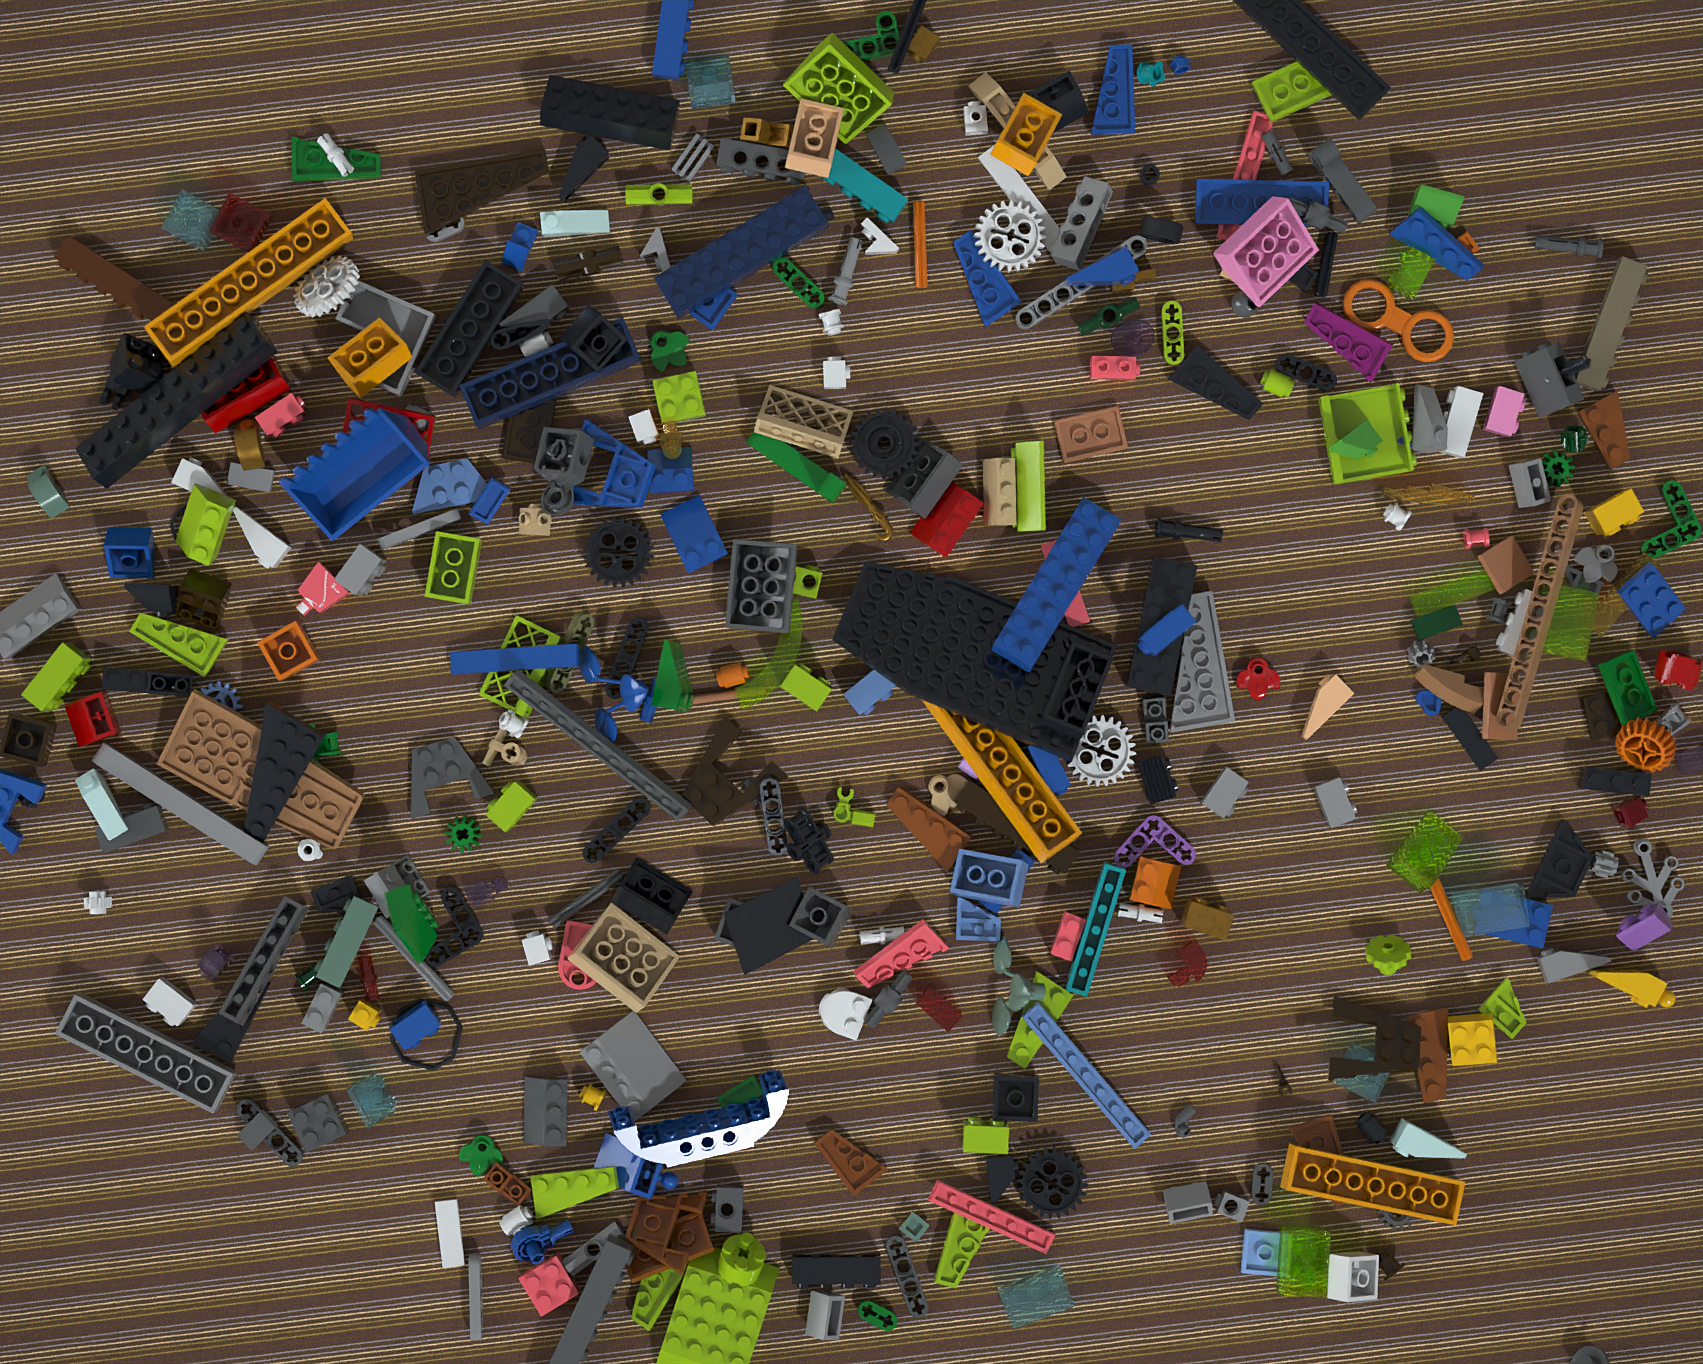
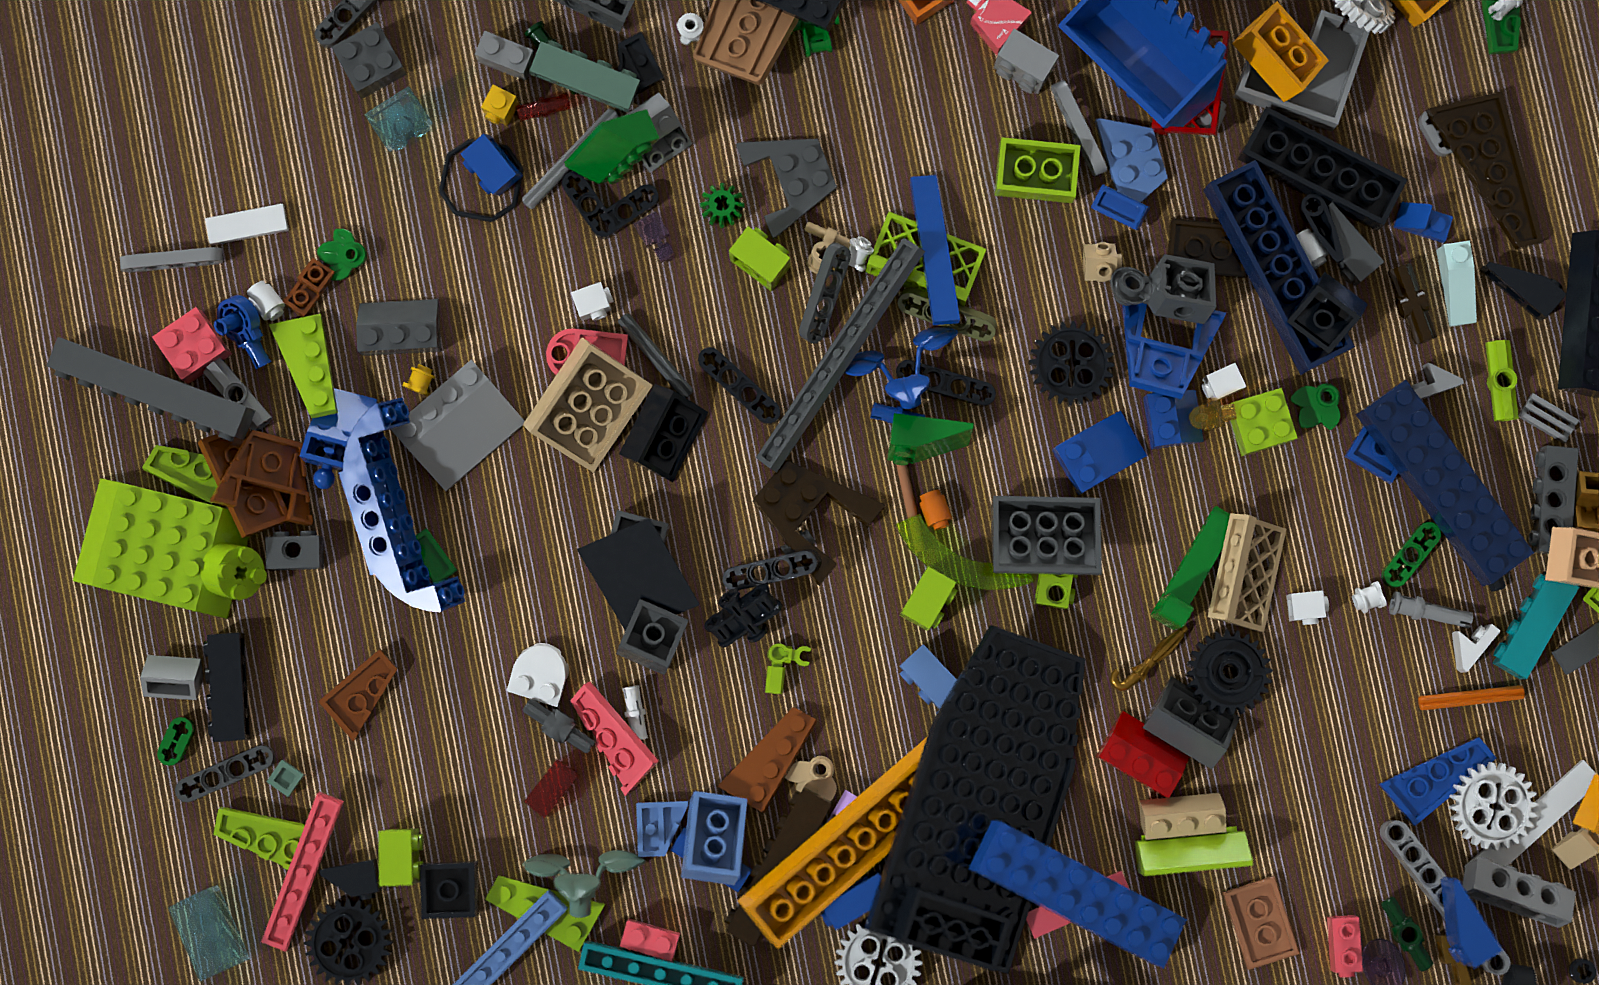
camera: 80 degrees right, 5 degrees down
none -> dark grey beam [799,243,851,344]

